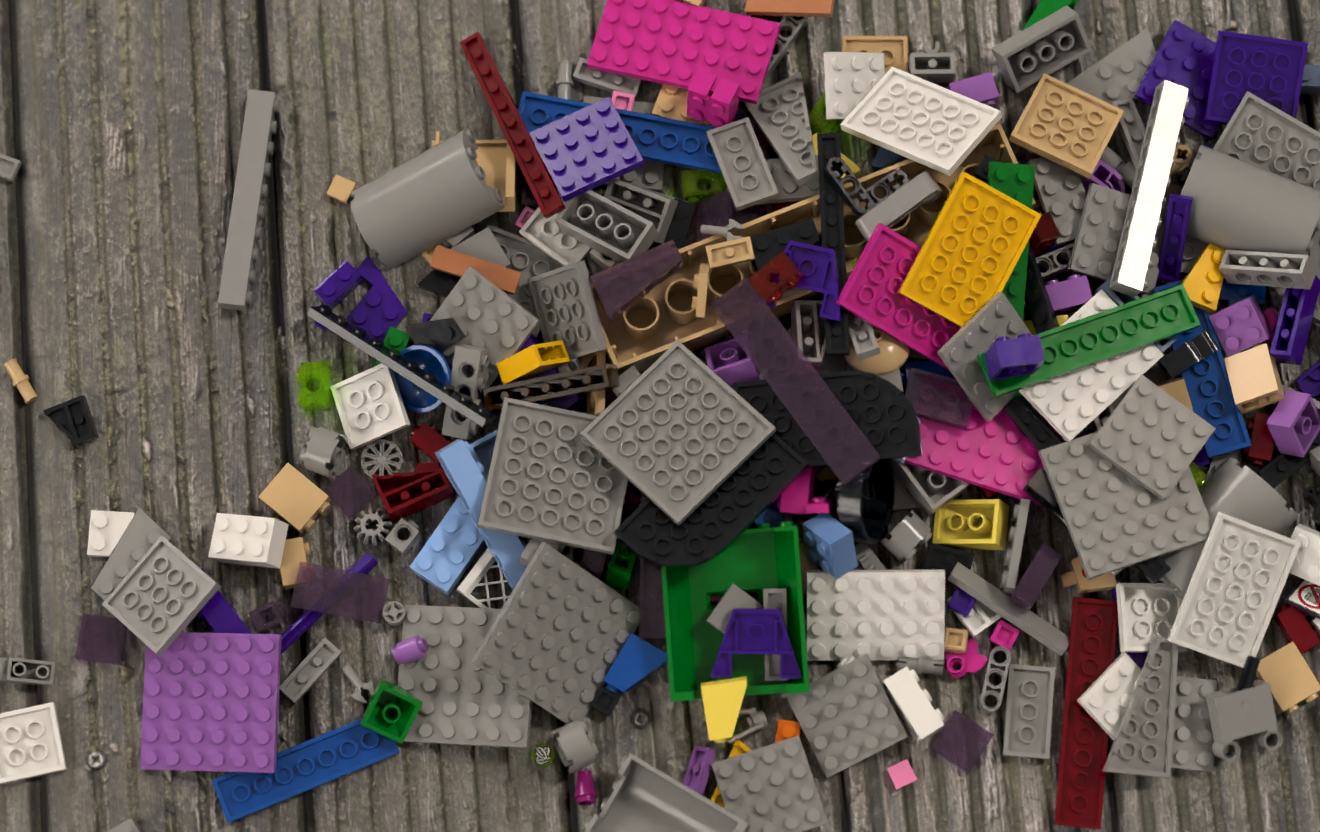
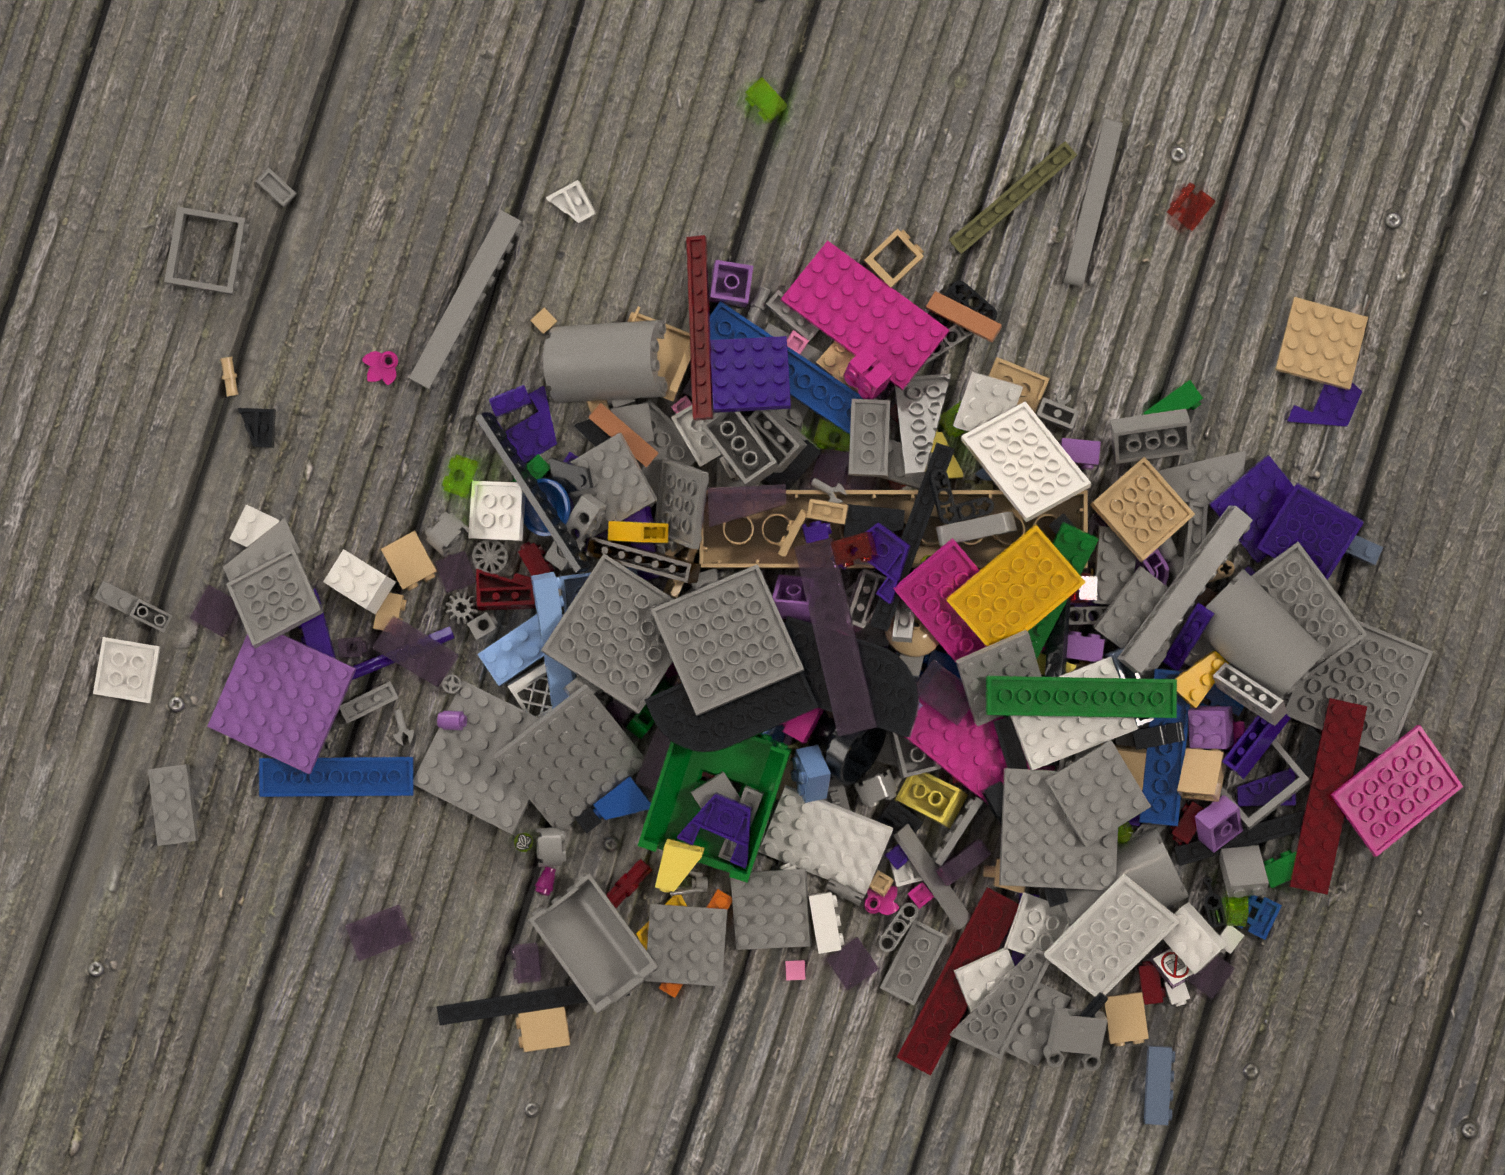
camera: 20 degrees right, 10 degrees up
green slope [361,678,423,744] -> none
medium lavender plate [683,745,716,795] -> none
dark pink plate [806,496,833,513] -> none
dark purple brick [984,333,1045,381] -> none
none -> dark pink plate [362,351,398,385]
none -> white wing [546,180,596,223]
none -> dark red piece [606,859,652,908]
none -> medium lavender brick [709,260,753,308]
none -> dark purple brick [802,521,832,544]

